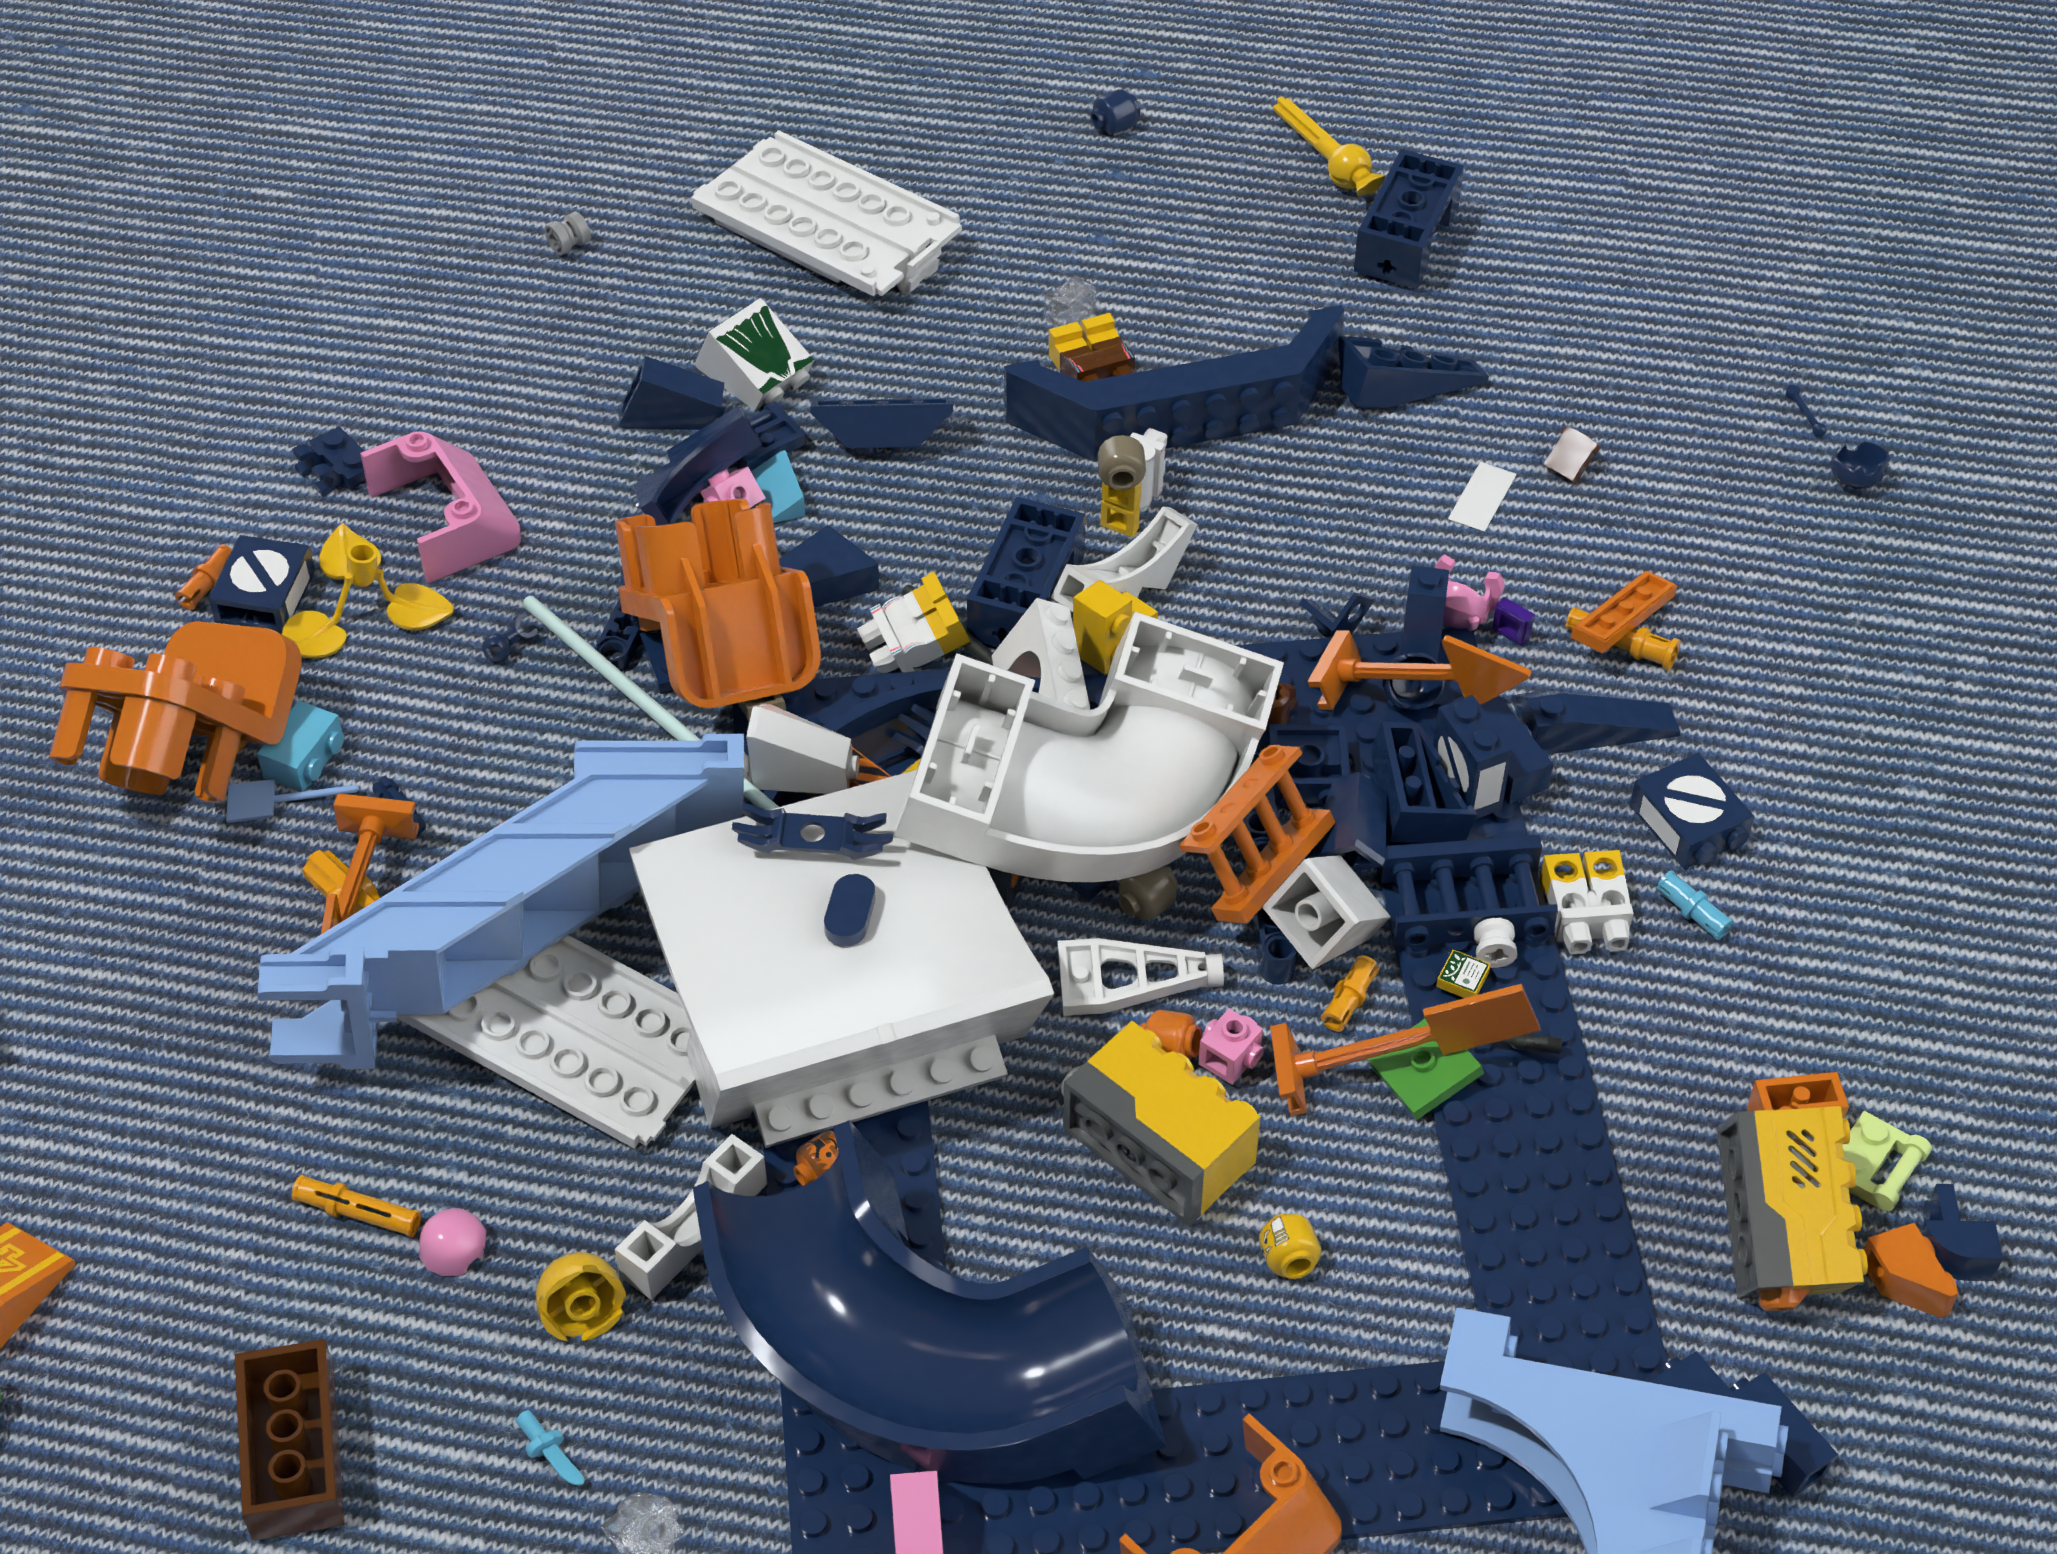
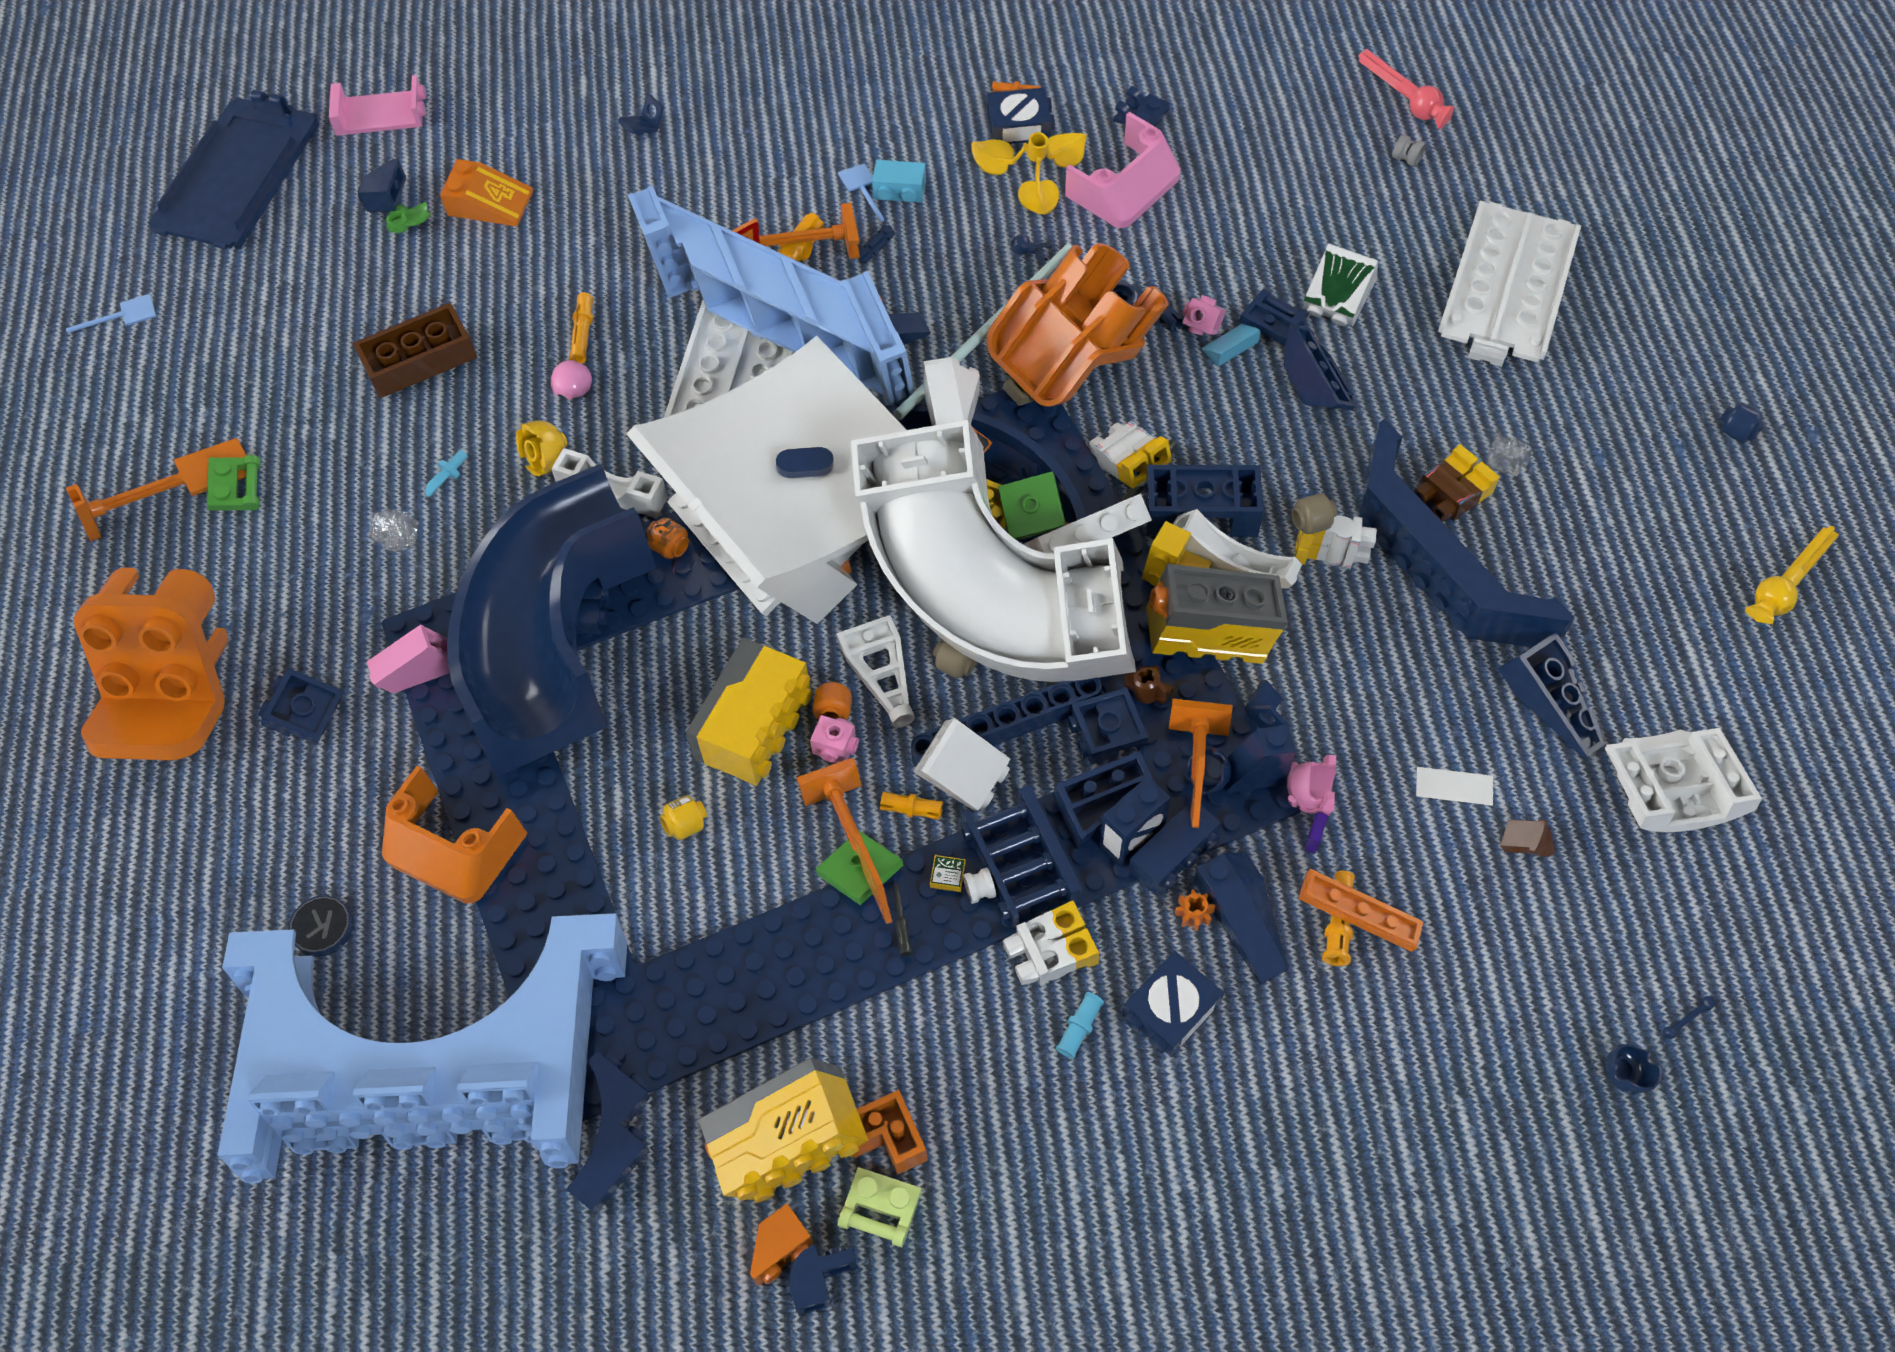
camera: 75 degrees right, 10 degrees up
orange piece [49,621,302,803] -> none
dark blue slope [618,356,727,430] -> none
dark blue arch [633,405,762,526] -> none
dark blue piece [732,803,893,860] -> none
dark blue slope [779,525,879,608] -> none
orange fence [1179,745,1336,924] -> none
dark blue slope [1305,772,1387,872] -> none
dark blue plate [1354,149,1464,289] -> none
none -> piece [1146,564,1288,664]
none -> orange gear [1175,889,1215,931]
none -> coral piece [1358,49,1454,129]
none -> white slope [1605,728,1762,832]

